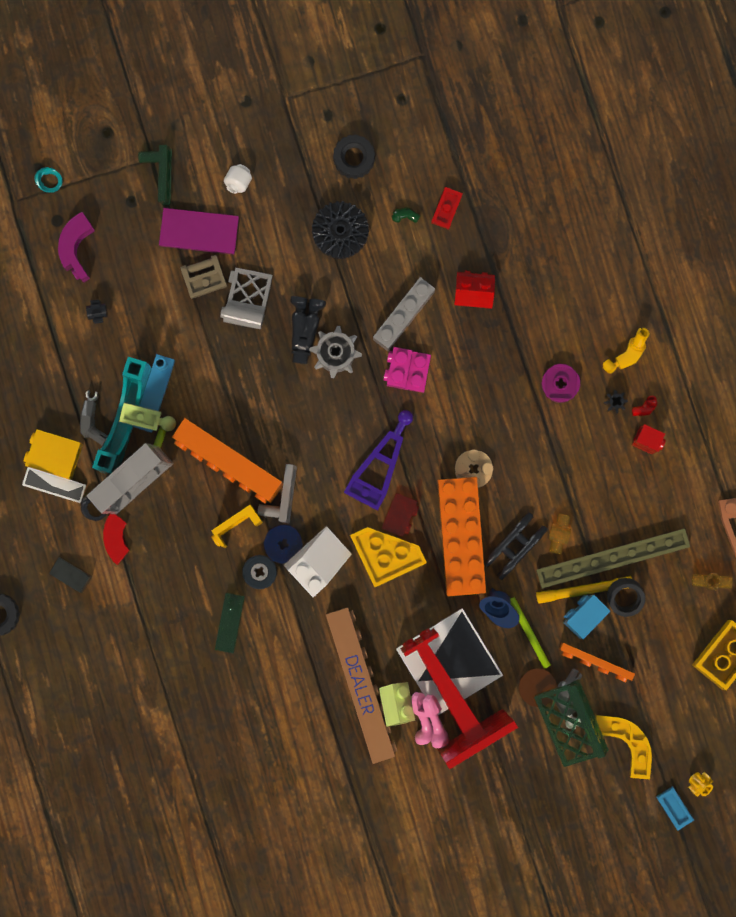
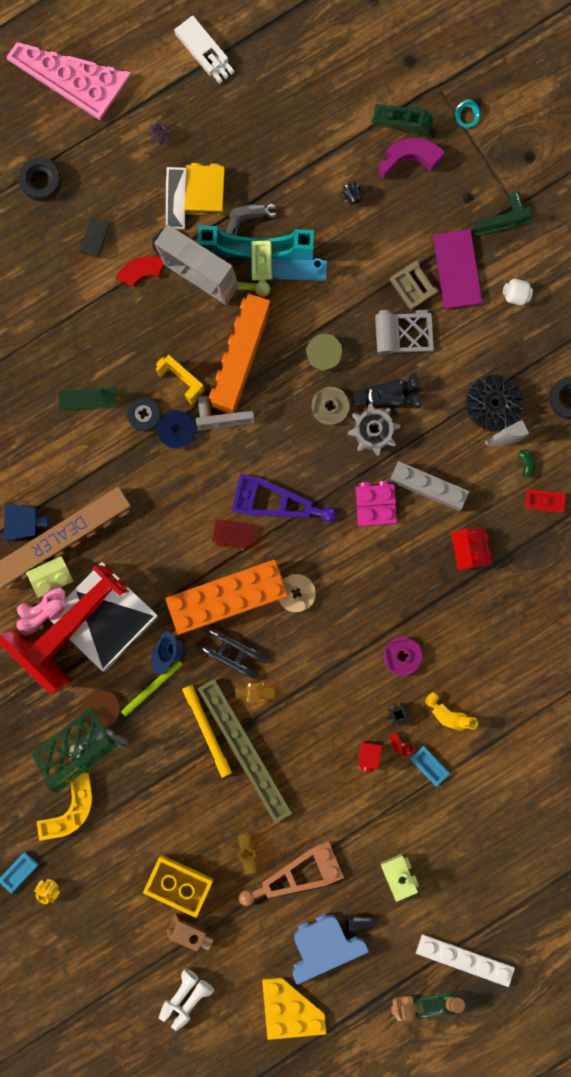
camera: 75 degrees right, 0 degrees up
white slope [284,526,352,597] -> none
yellow plate [350,527,427,587] -> none
orange plate [558,642,635,682] -> none
dark azure brick [563,595,610,639] -> none
black tyre [607,578,646,617] -> none
none -> dark blue torso [4,503,49,541]
none -> olive hat [306,334,342,371]
none -> dark tan plate [311,387,350,426]
none -> clear green slope [371,104,434,136]
none -> dark azure tile [410,745,450,787]
none -> light grey slope [485,420,529,446]

